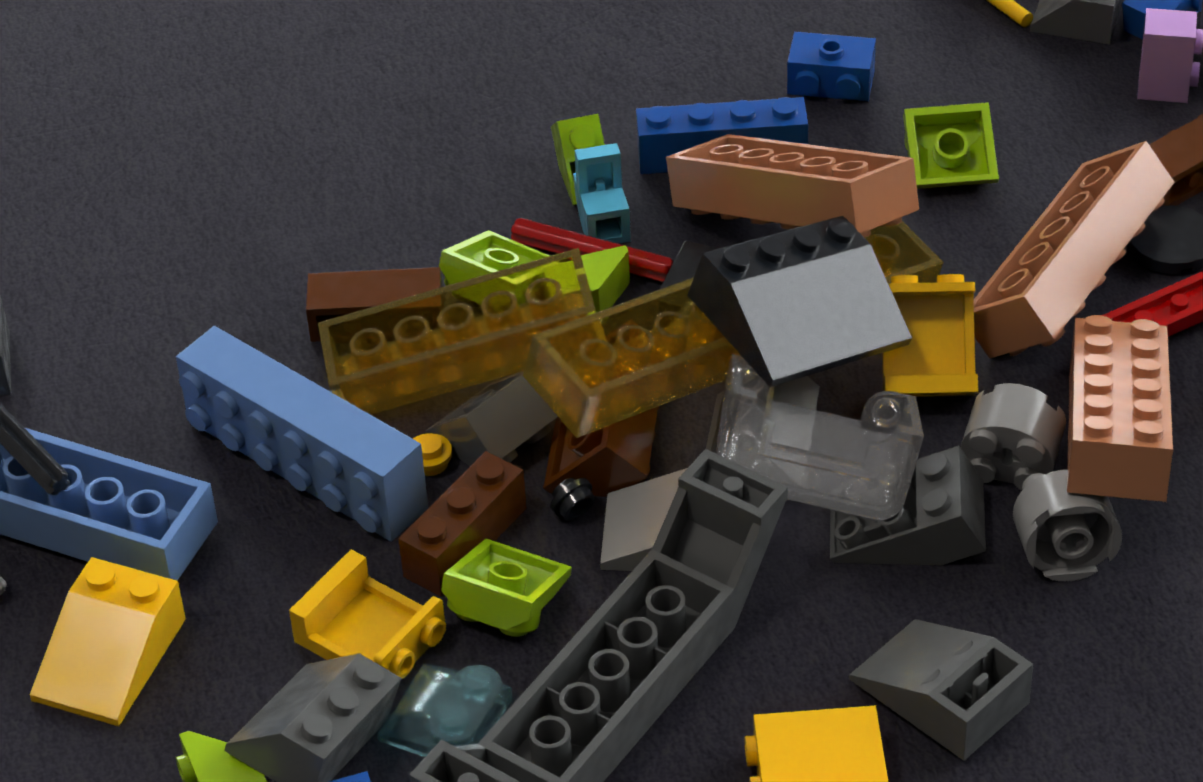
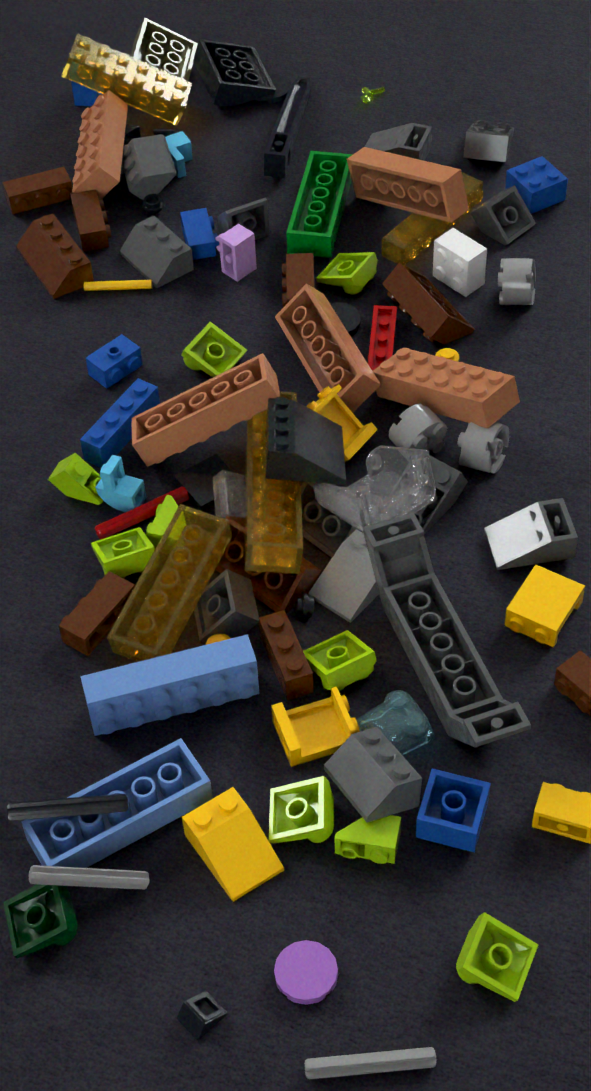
camera: 55 degrees left, 5 degrees up
none -> lime slope [269,776,334,843]

